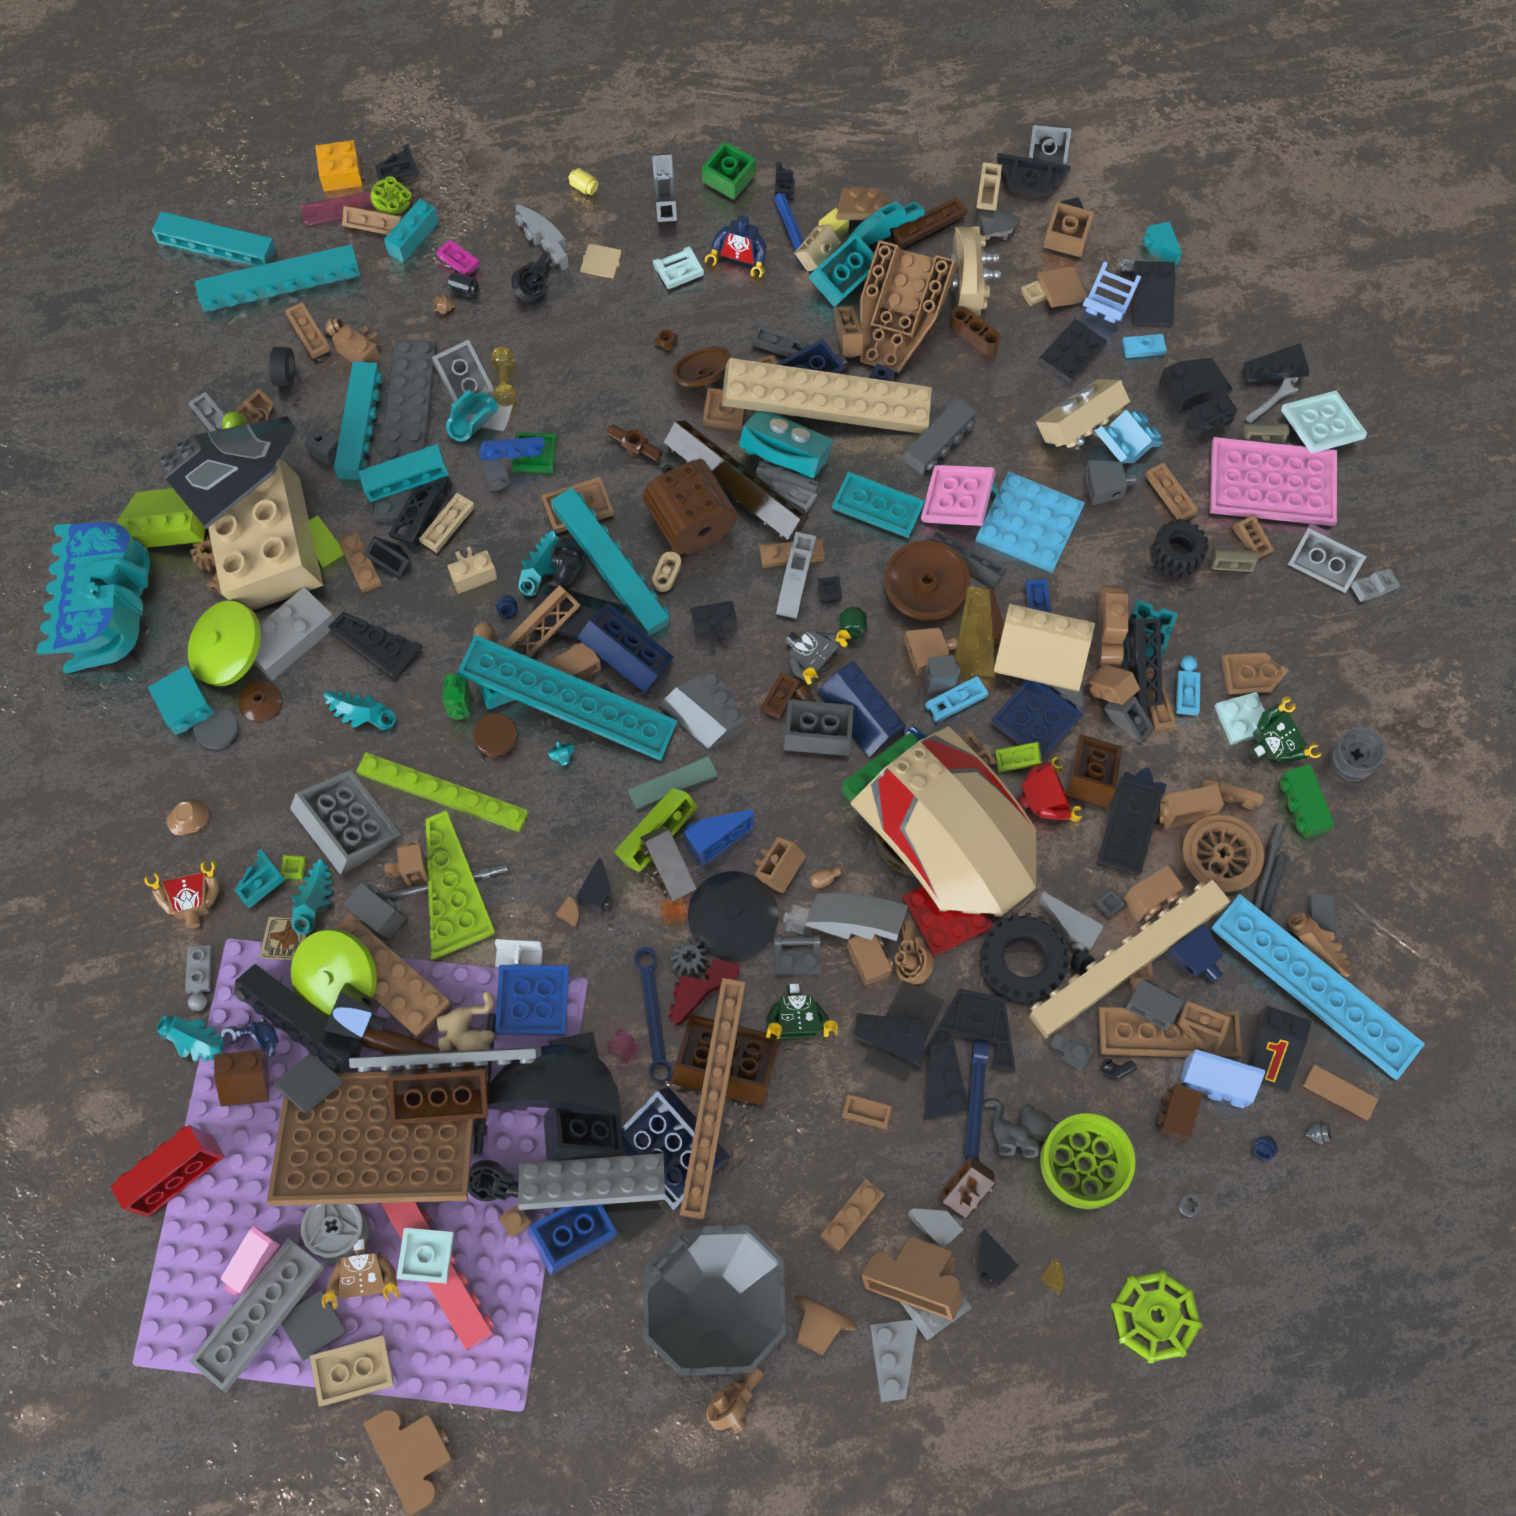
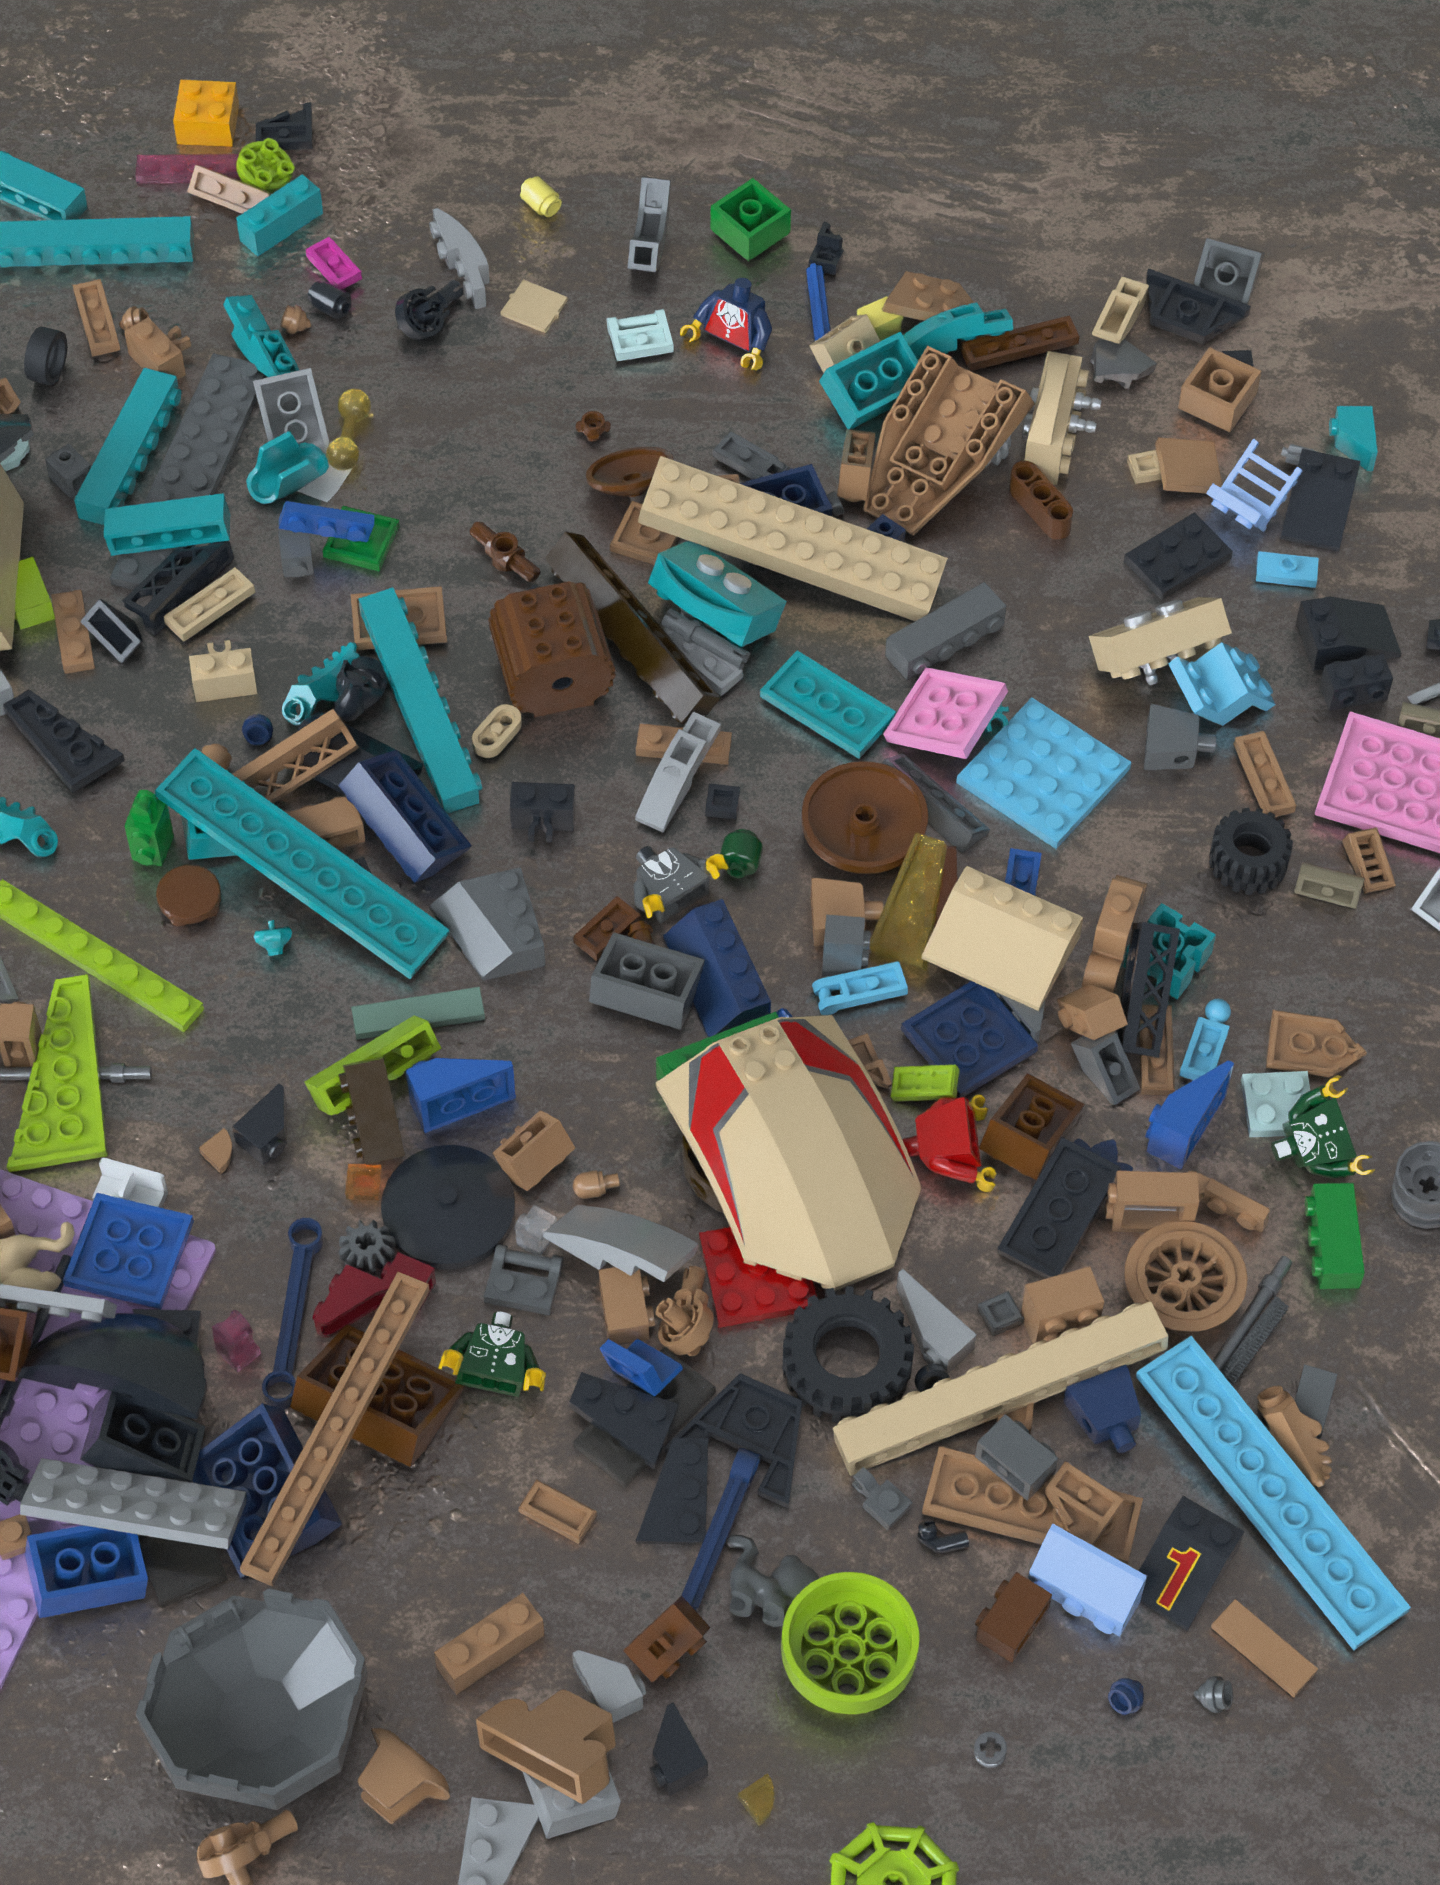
camera: 15 degrees right, 10 degrees down
none -> teal slope [223,295,300,377]
none -> blue panel [600,1339,683,1396]
none -> blue slope [1145,1060,1234,1170]

